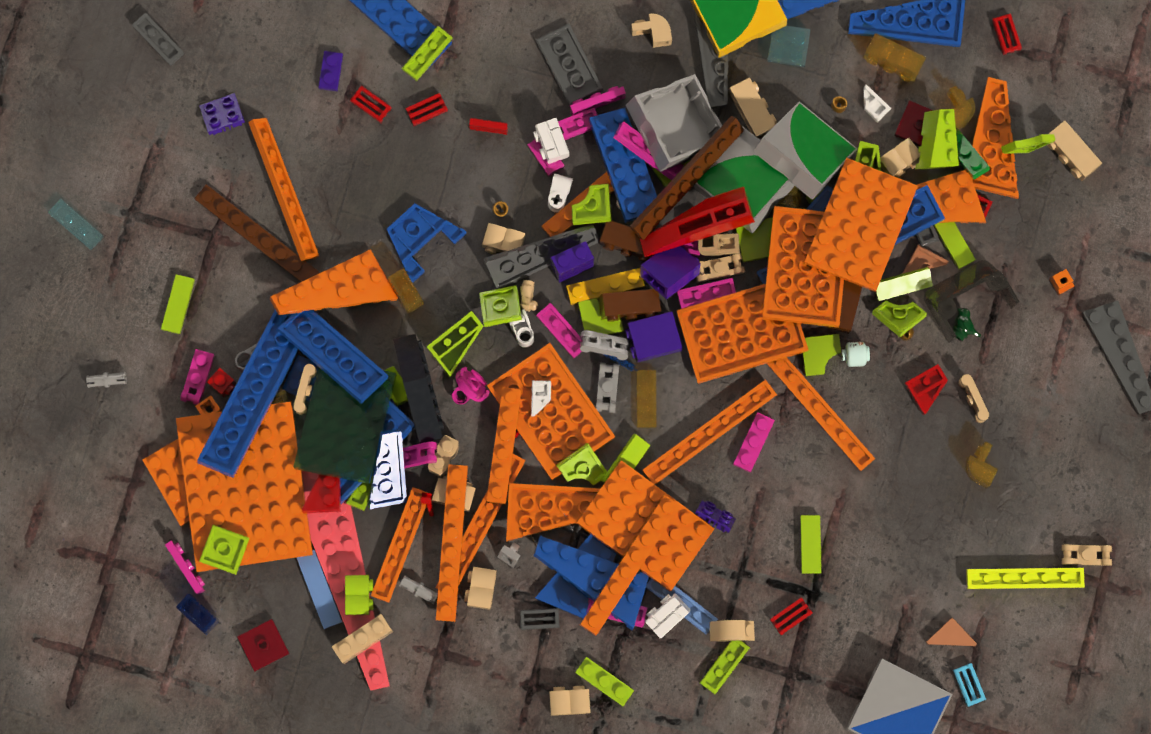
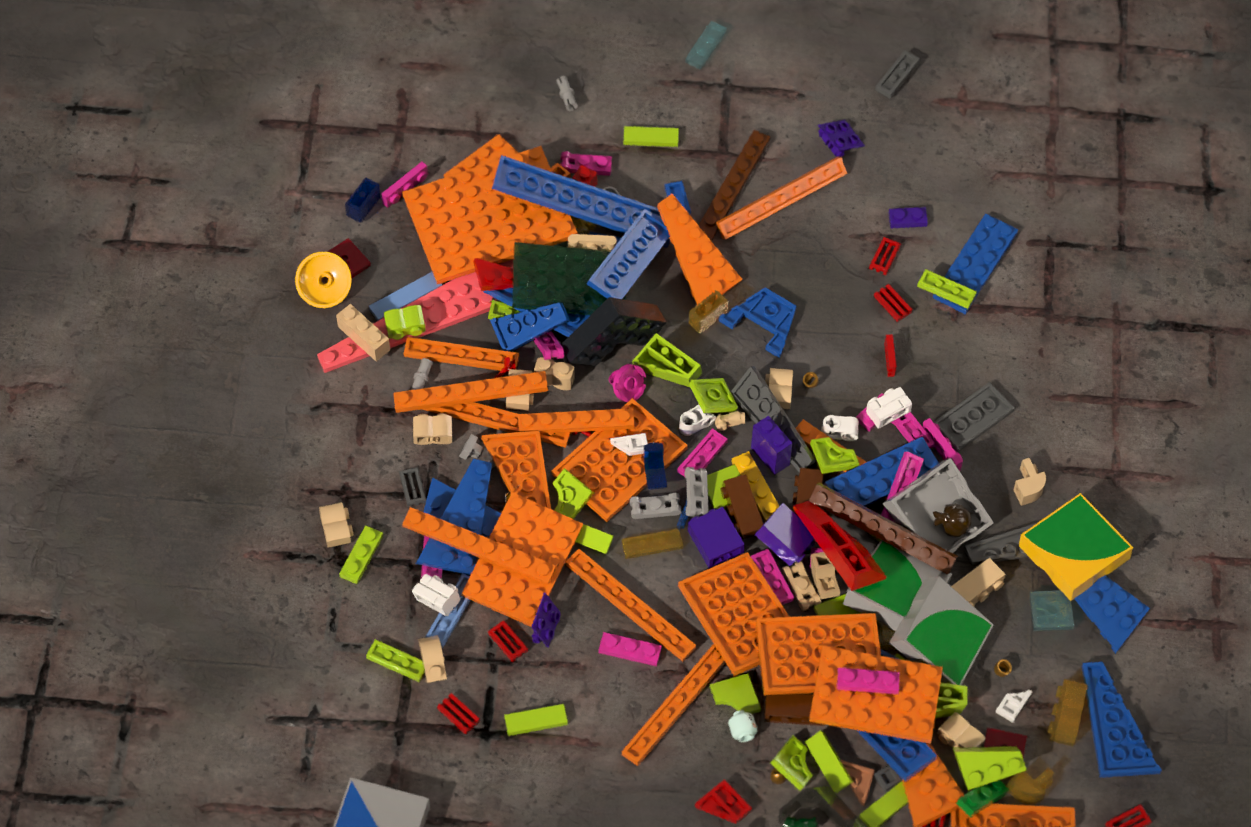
camera: 80 degrees right, 20 degrees down
lime tile [199,525,250,575] -> none
none -> yellow dish [295,252,352,308]
none -> red tile [488,620,528,663]
none -> clear blue bracket [643,442,667,490]
none -> blue tile [664,181,691,214]
none -> dark pink plate [837,668,899,694]
none -> dark brown hat [933,503,972,537]

